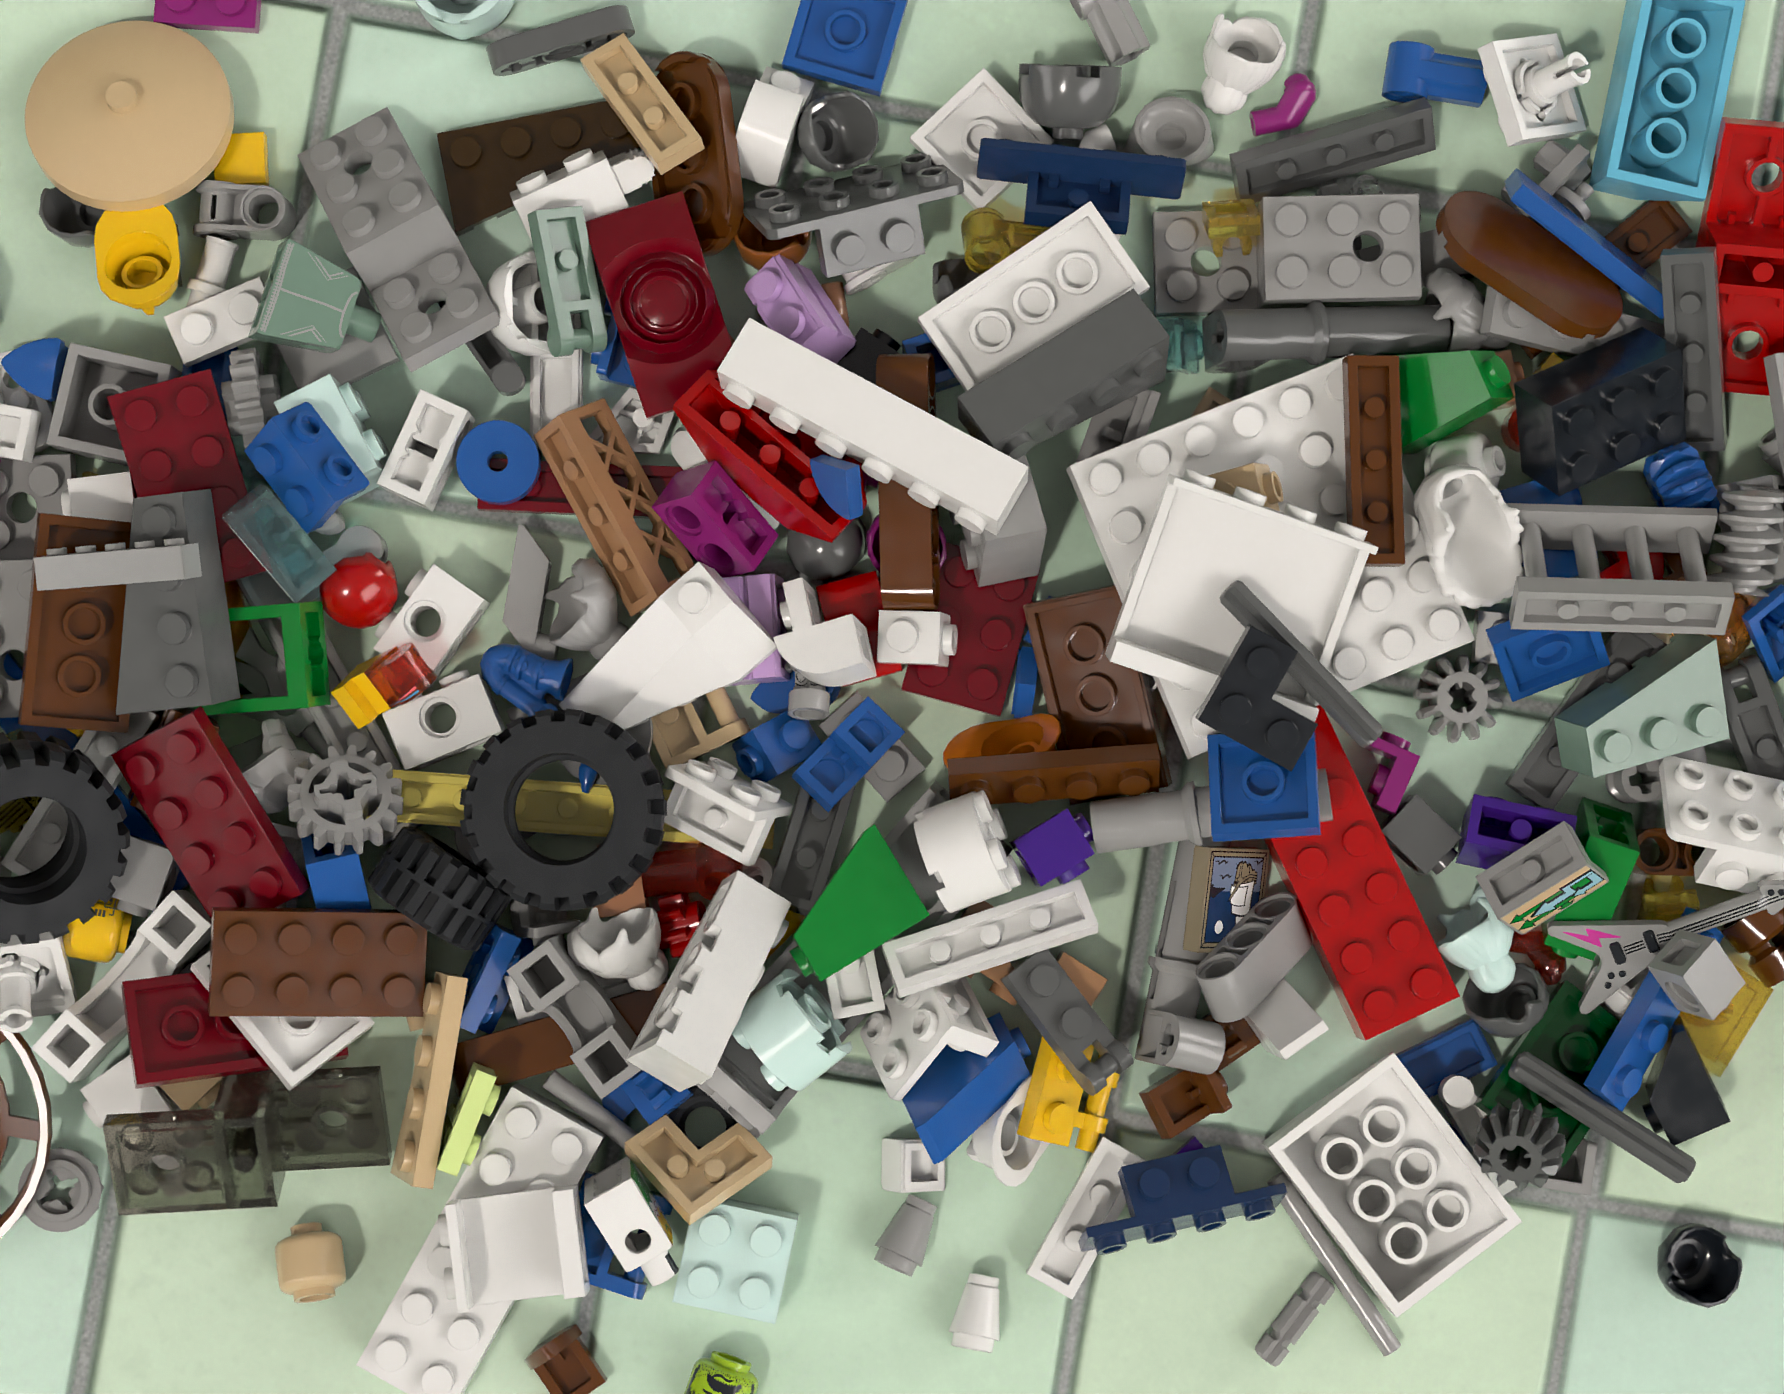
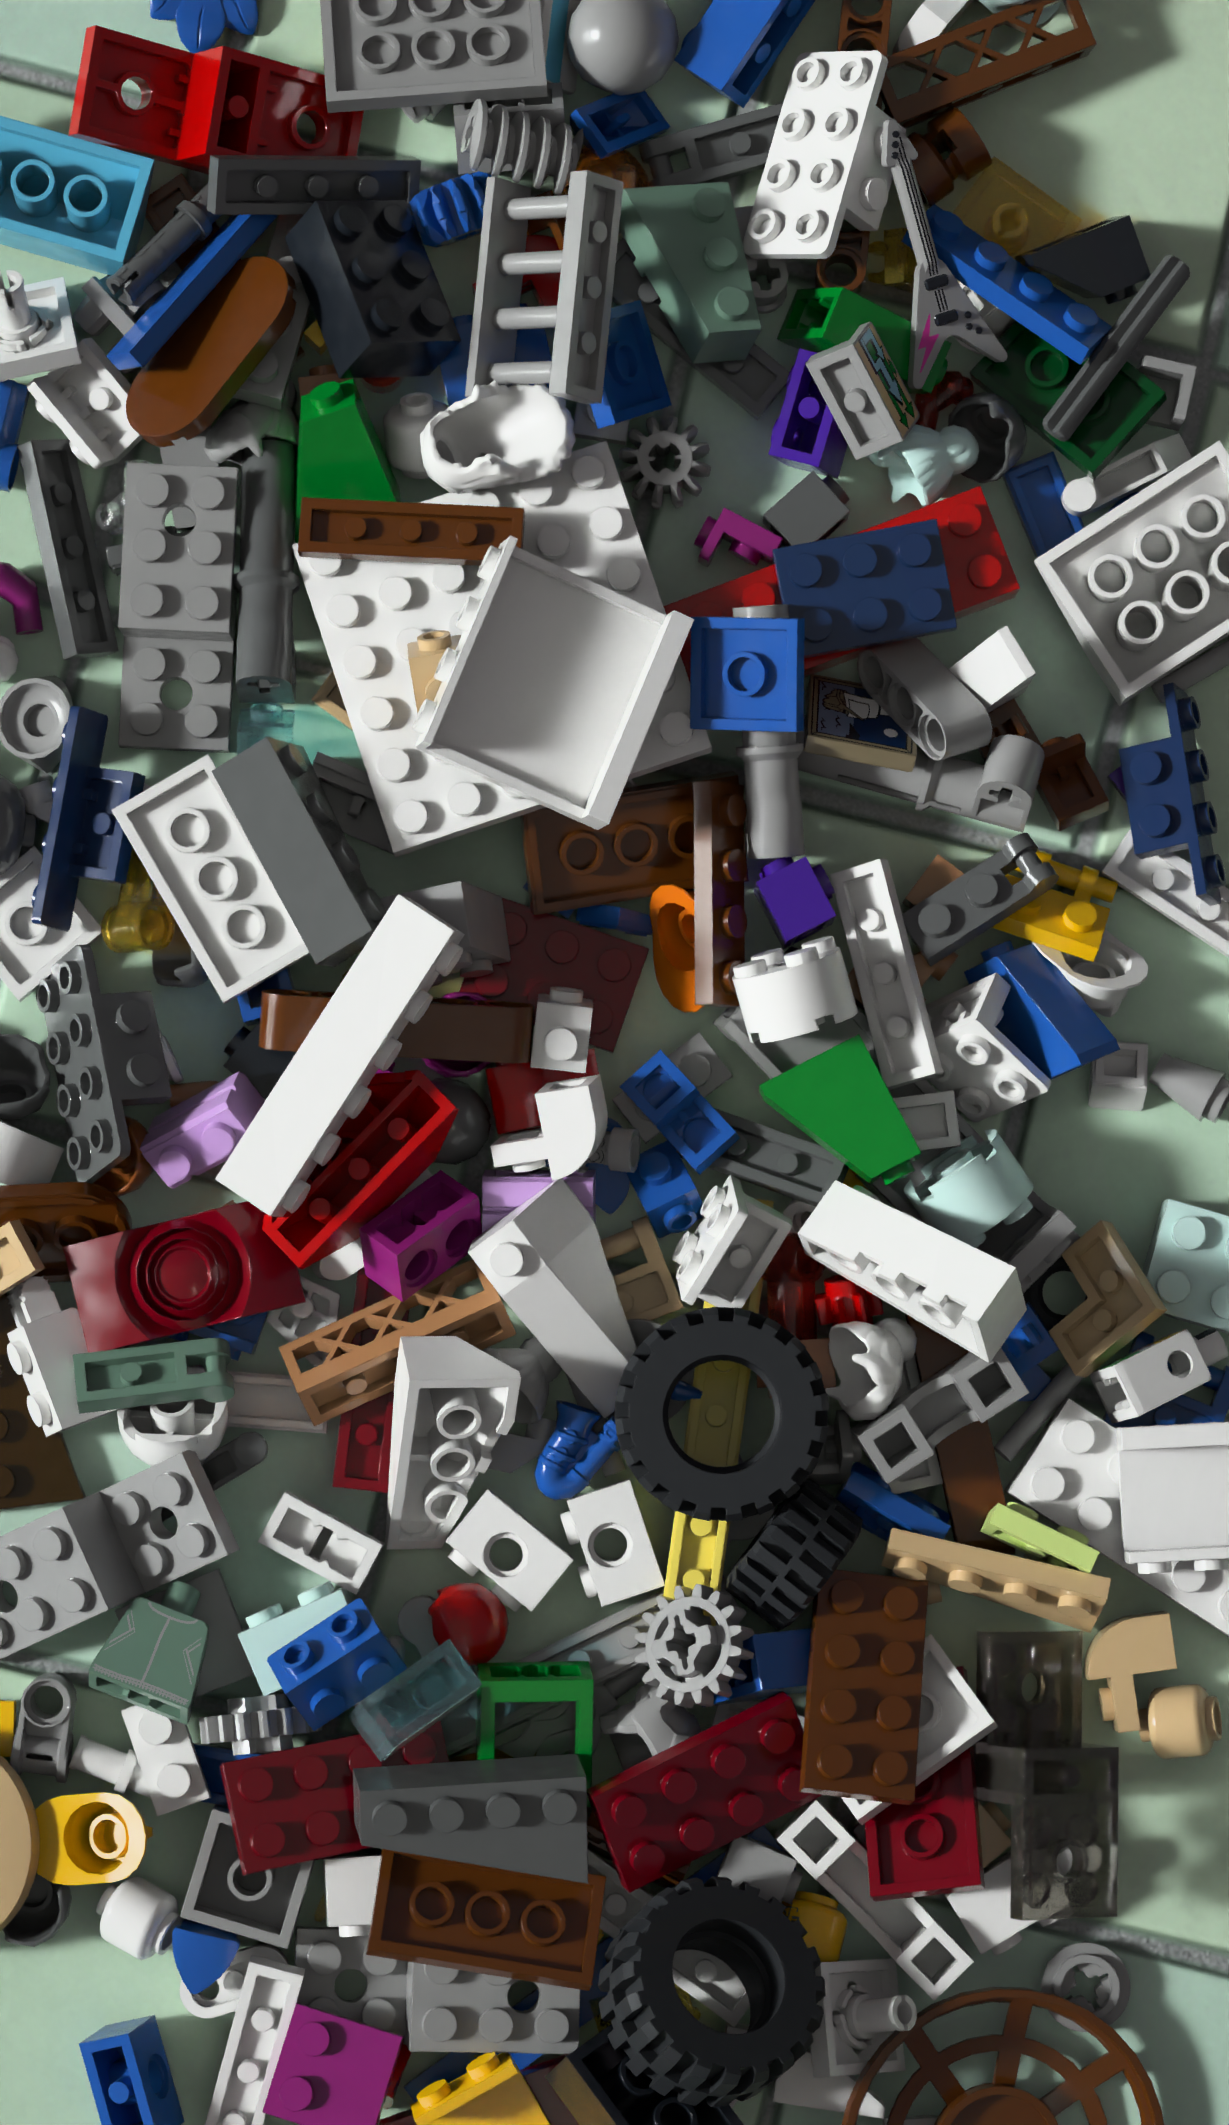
camera: 85 degrees left, 0 degrees up
light grey piece [33,538,202,591] -> none
leg [331,642,437,729] -> none
blue piece [456,420,541,505] -> none
blue tile [810,454,863,520] -> none
black plate [1195,624,1318,772] -> none
clear yellow tile [1202,199,1261,257] -> none
dark grey axle [1220,580,1383,748] -> none
dark grey gear [1473,1098,1566,1192] -> none
light grey brick [1647,929,1746,1020] -> none
none -> white bracket [27,337,143,469]
none -> white head [96,1876,183,1960]
none -> dark grey pin [106,183,223,306]
none -> white wedge [385,1336,521,1550]
none -> dark blue plate [772,519,957,659]
none -> tan brick [1083,1611,1177,1733]

